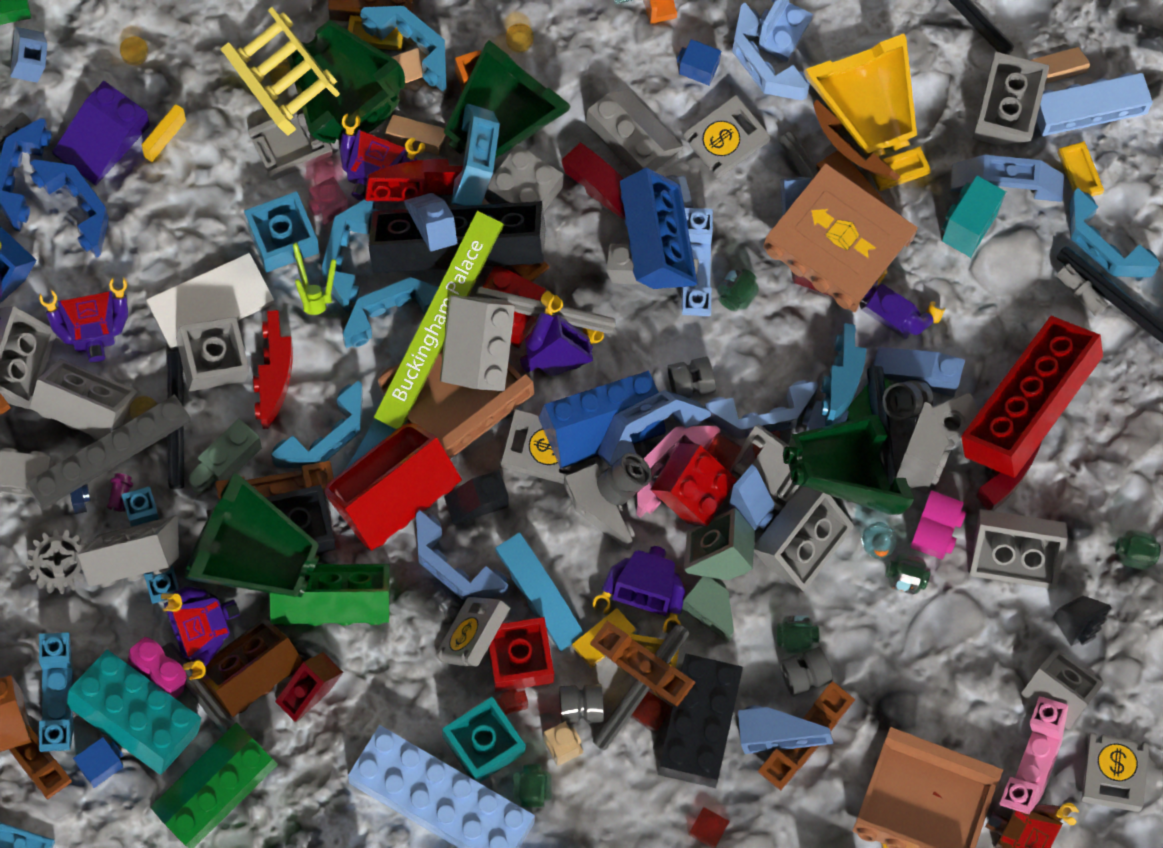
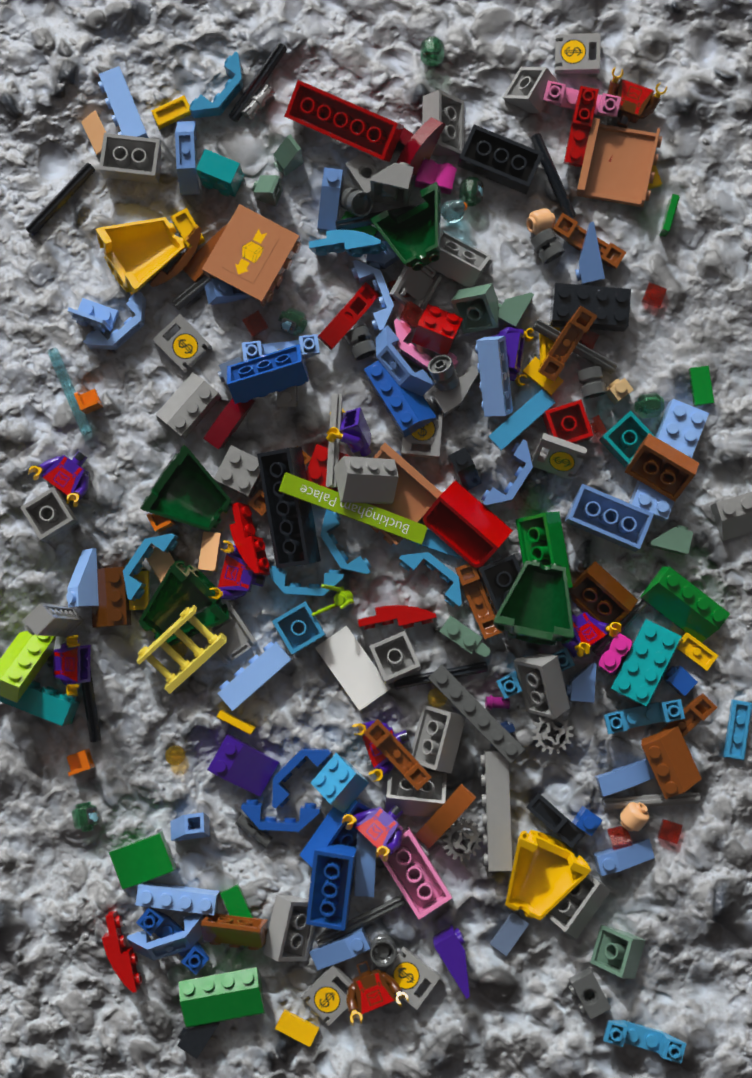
camera: 90 degrees left, 15 degrees up
dark red slope [275,652,344,722] -> none
clear pink brick [307,176,348,225] -> none
medium blue slope [404,193,458,252] -> none
dark azure slope [451,104,500,206] -> none
clear yellow tile [506,23,534,52] -> none
blue brick [677,39,722,86] -> none
medium blue slope [728,464,775,533] -> none
clear green head [777,615,820,654] -> none
dark purple torso [861,270,946,339] -> none
black slope [1053,595,1112,646] -> none
none -> light blue brick [217,641,292,711]
none -> clear red plate [242,311,269,337]
none -> sand green slope [252,175,283,207]
none -> sand green slope [273,134,304,176]
none -> dark azure brick [311,753,369,813]
none -> red slope [317,282,379,350]
none -> dark orange slope [363,719,432,791]
none -> dark red slope [396,117,445,176]
none -> black brick [458,124,544,195]
none -> light blue brick [475,336,513,417]
none -> light nougat head [526,208,556,235]
none -> black axle [531,133,576,218]
none -> red slope [563,86,599,168]
none -> medium blue slope [564,484,654,552]
none -> medium blue slope [566,663,597,703]
none -> dark orange slope [625,433,699,502]
none -> sand green slope [647,525,693,555]
none -> yellow plate [677,632,719,671]

